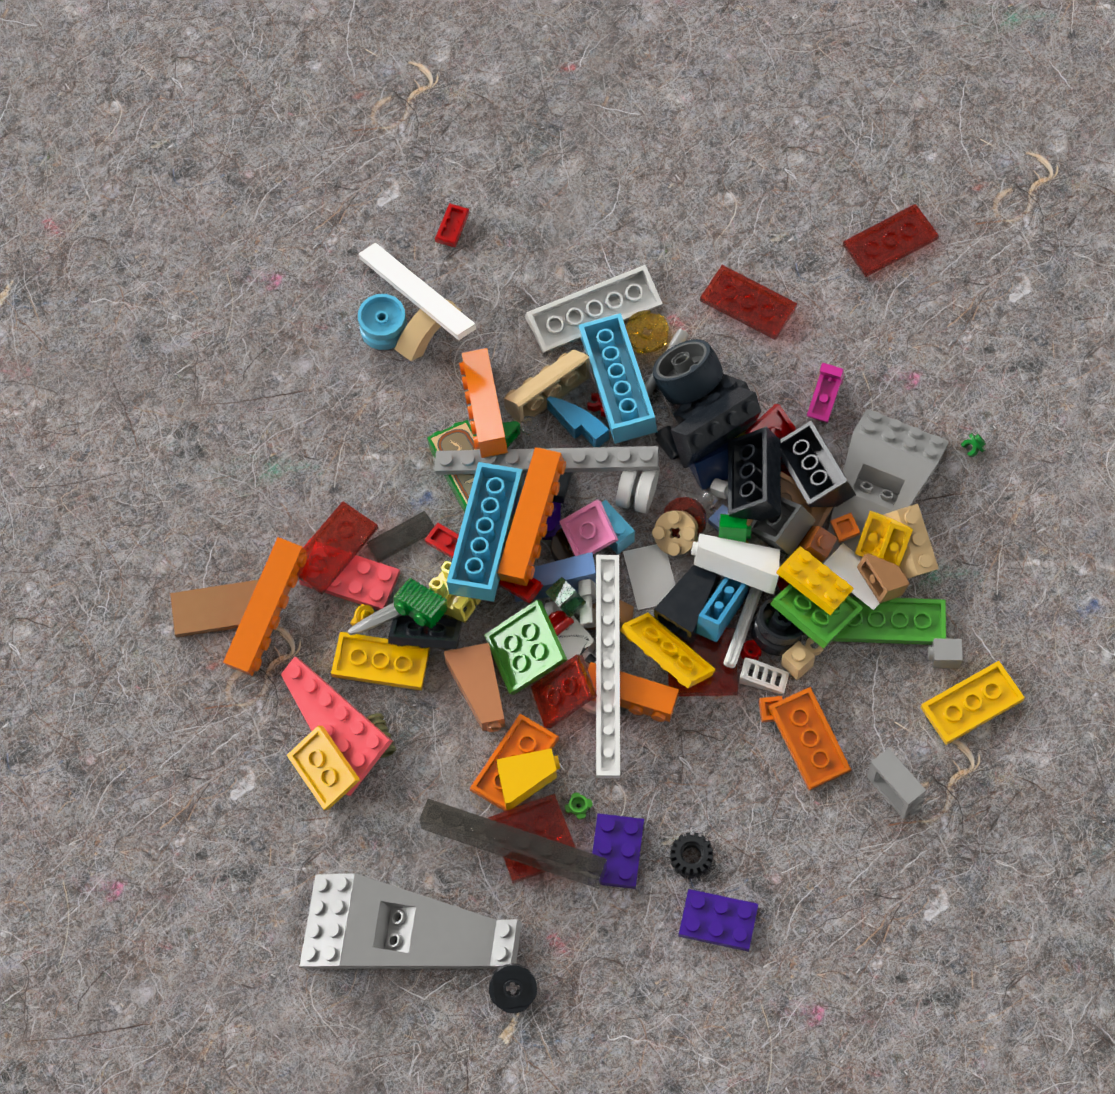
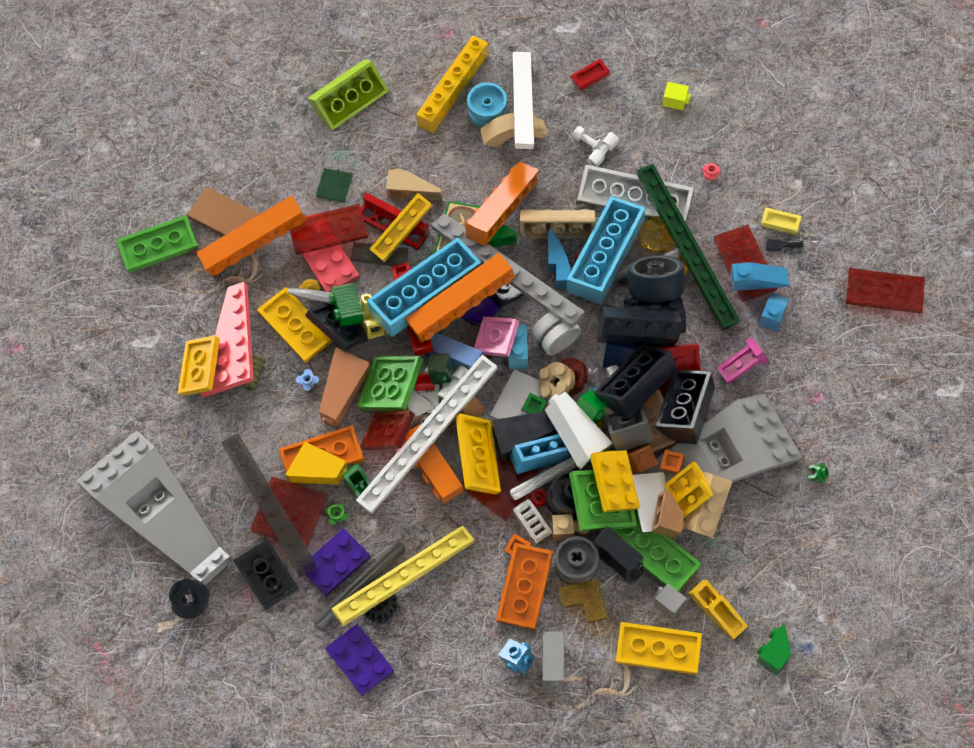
camera: 40 degrees right, 0 degrees up
none -> bright green plate [116,215,199,273]
none -> black slope [232,536,299,611]
none -> light blue plate [296,369,319,391]
none -> lime slope [307,59,389,130]
none -> dark grey axle [313,541,405,629]
none -> clear green piece [316,168,353,203]
none -> light yellow tile [331,525,475,626]
none -> green slope [342,463,371,498]
none -> red fence [356,192,430,250]
none -> yellow plate [370,193,433,262]
none -> tan slope [386,169,442,201]
none -> yellow brick [416,35,489,133]
none -> dark azure brick [499,639,535,674]
none -> green plate [521,392,547,414]
none -> dark grey wheel [555,536,599,587]
none -> clear yellow plate [559,579,607,624]
none -> white bar [572,126,619,167]
none -> black window [594,526,644,583]
none -> dark green plate [636,164,740,331]
none -> neon yellow brick [663,82,691,111]
none -> yellow slope [688,580,748,640]
none -> coral plate [702,163,720,180]
none -> dark azure slope [730,263,789,291]
none -> green slope [757,624,791,675]
none -> dark azure slope [759,292,790,332]
none -> light yellow tile [761,208,802,235]
none -> black piece [766,239,804,251]

